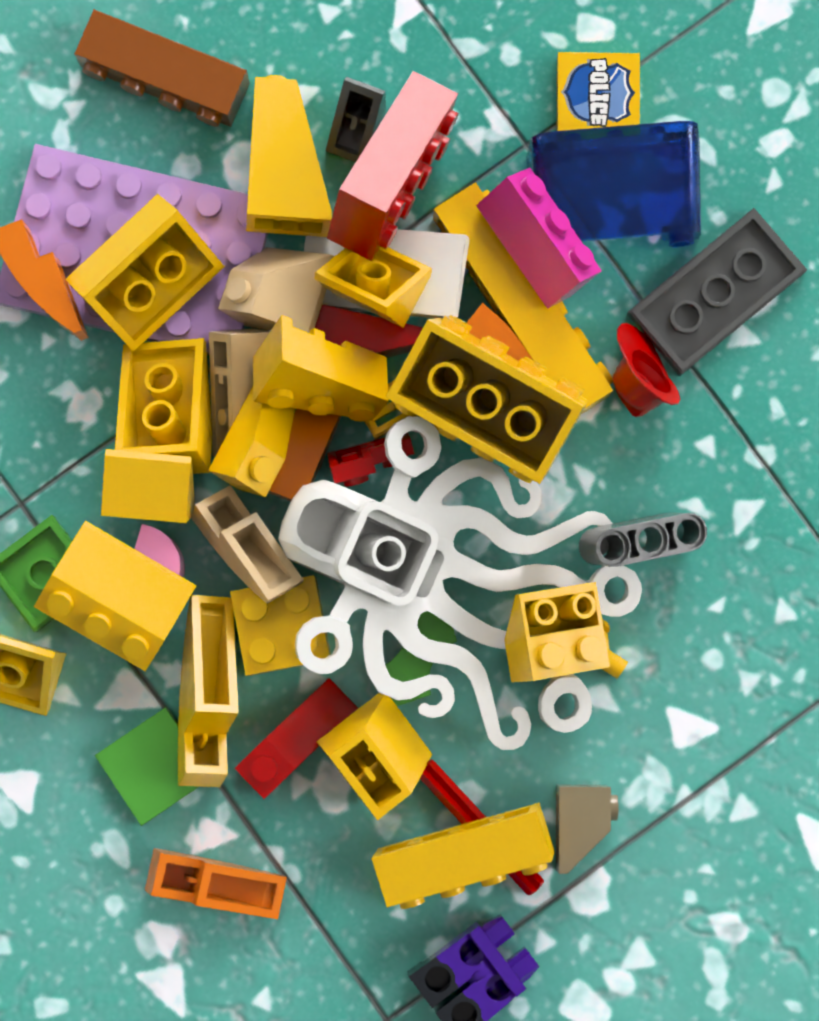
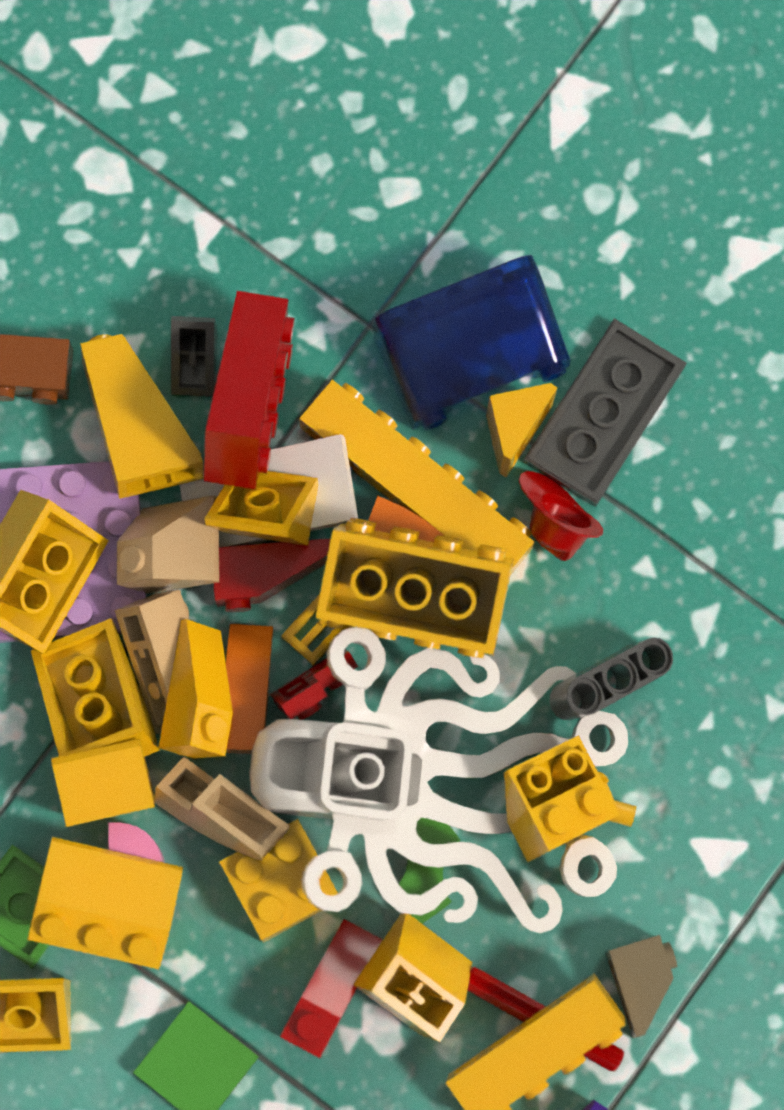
camera: 20 degrees left, 5 degrees down
yellow slope [178,595,238,787] -> none
yellow wedge [253,315,389,422] -> none
dark pink brick [476,168,602,309] -> none
tile [557,52,640,137] -> none
none -> yellow slope [486,383,558,478]

